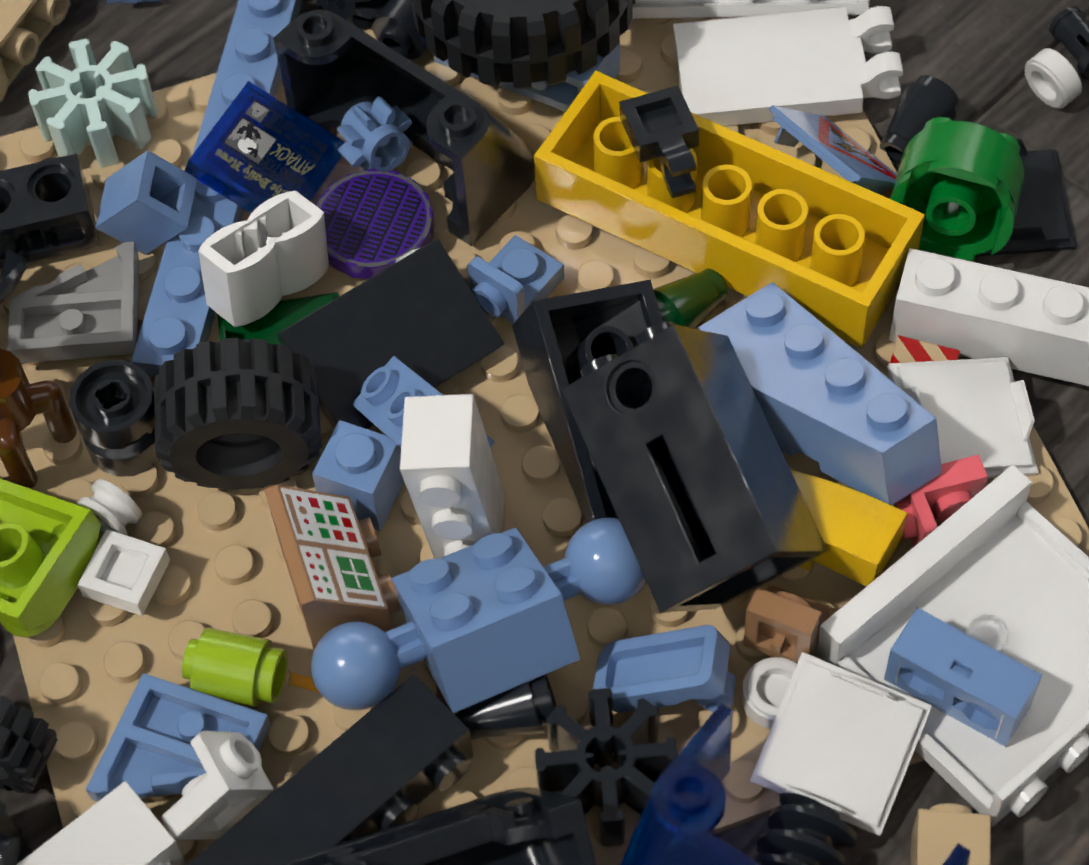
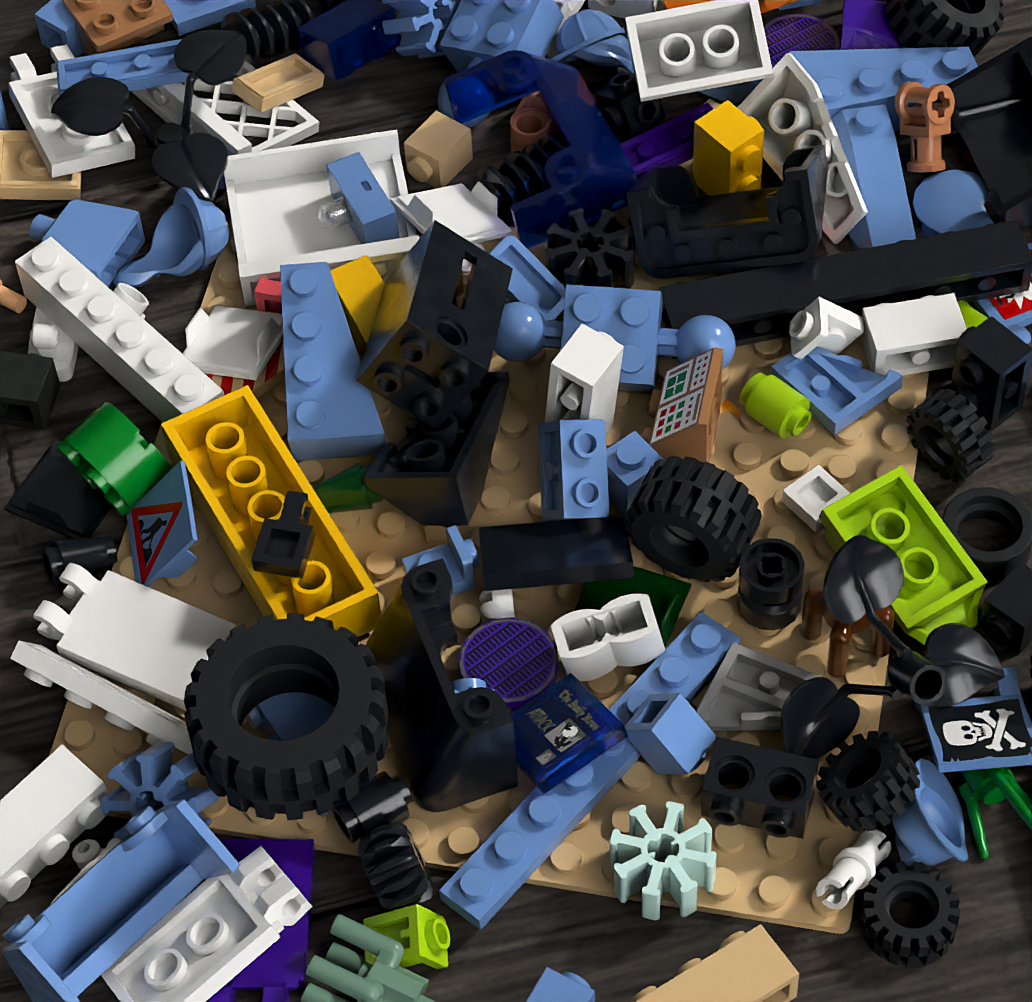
camera: 150 degrees left, 5 degrees down
white bush [76,479,143,535] -> none

